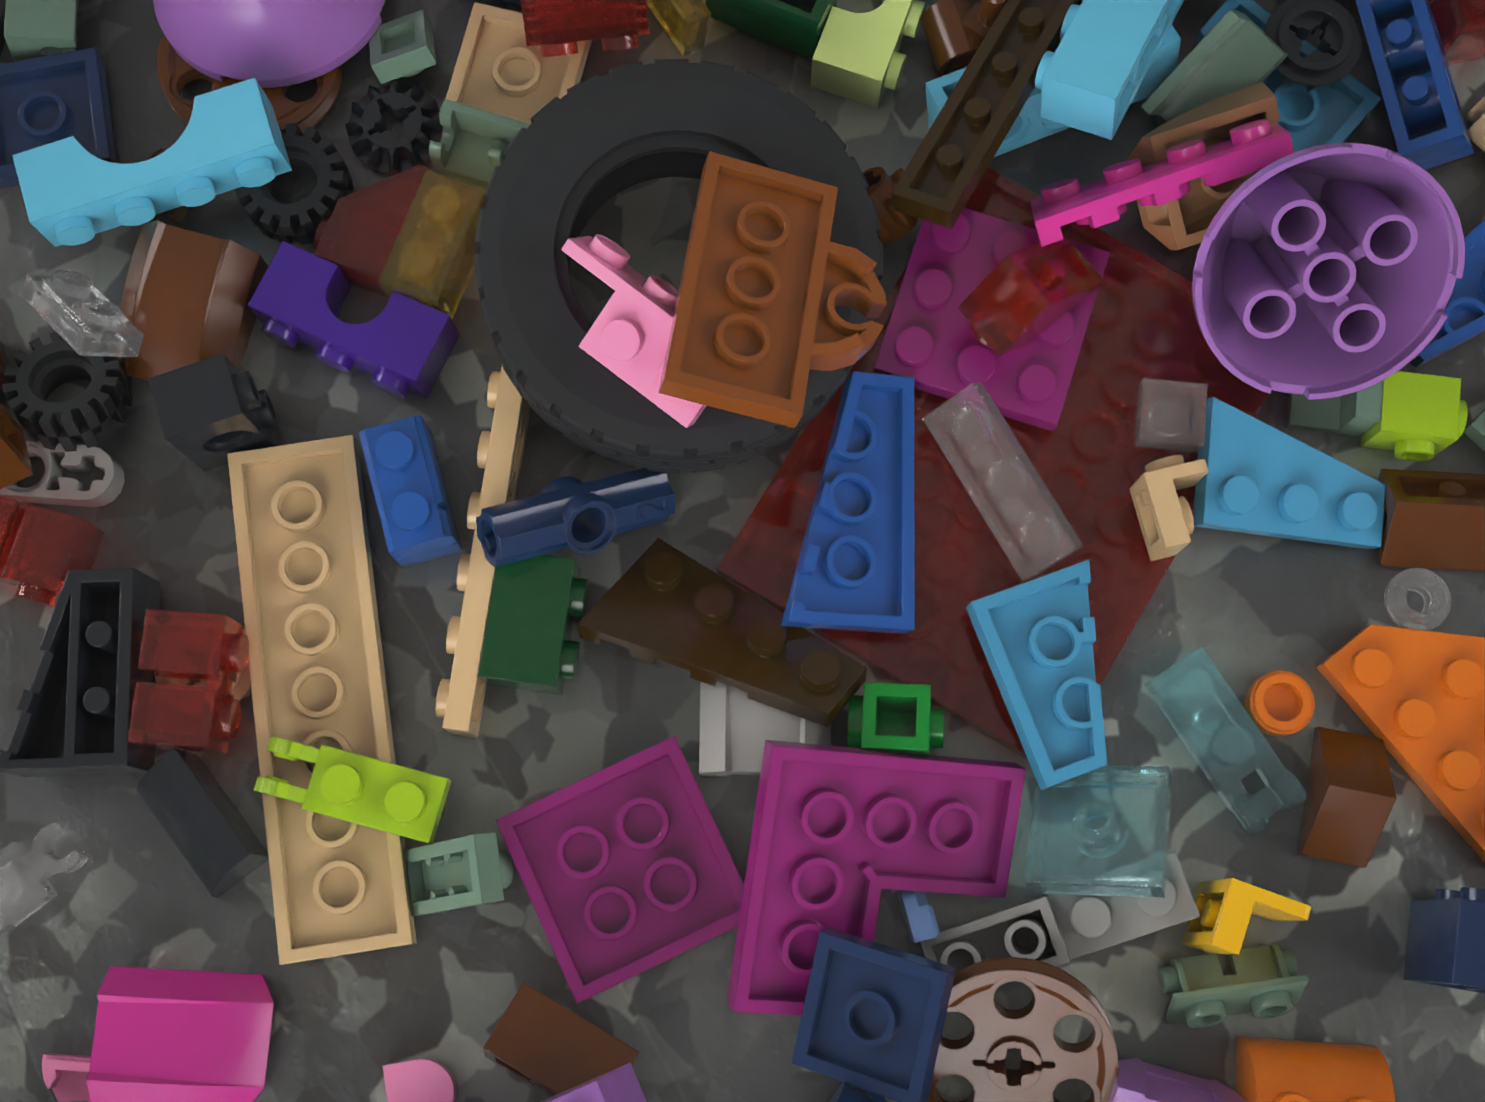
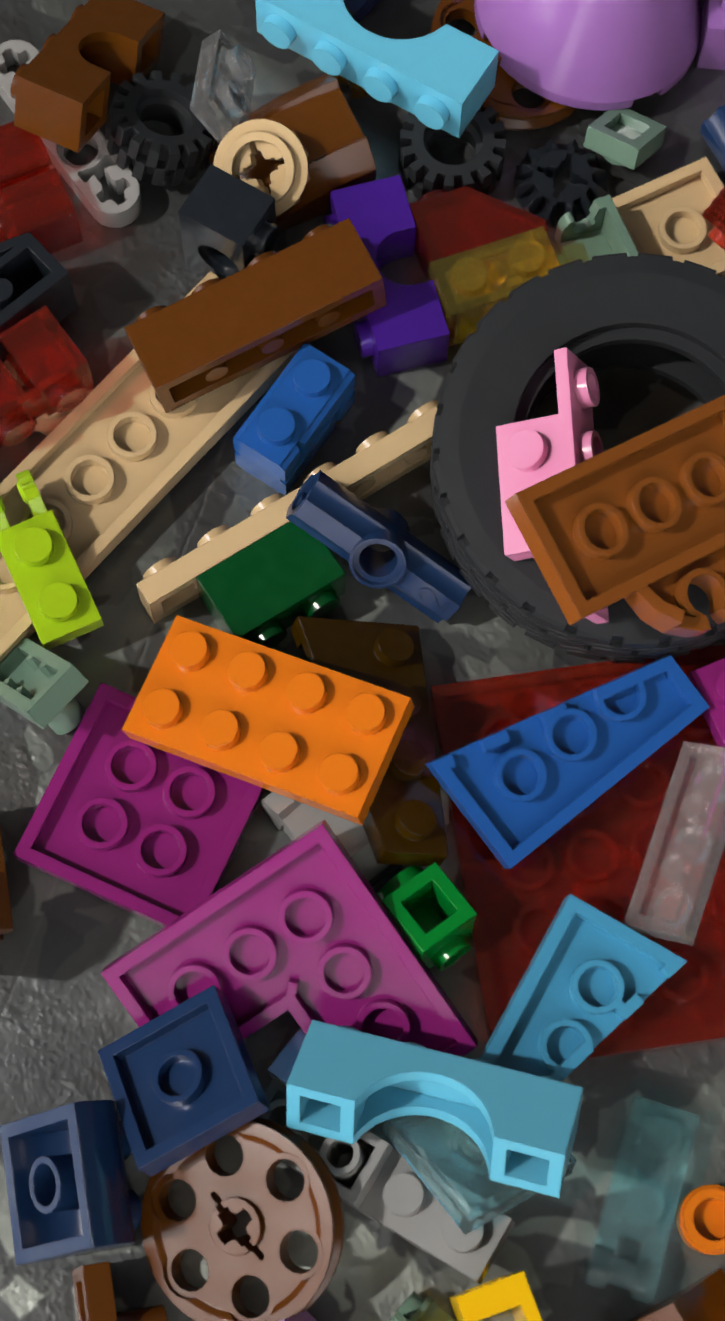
camera: 45 degrees right, 5 degrees down
none -> orange plate [122,615,415,826]
none -> reddish brown brick [124,218,387,413]
none -> tan gear [214,119,310,217]
none -> medium azure arch [286,1020,584,1198]

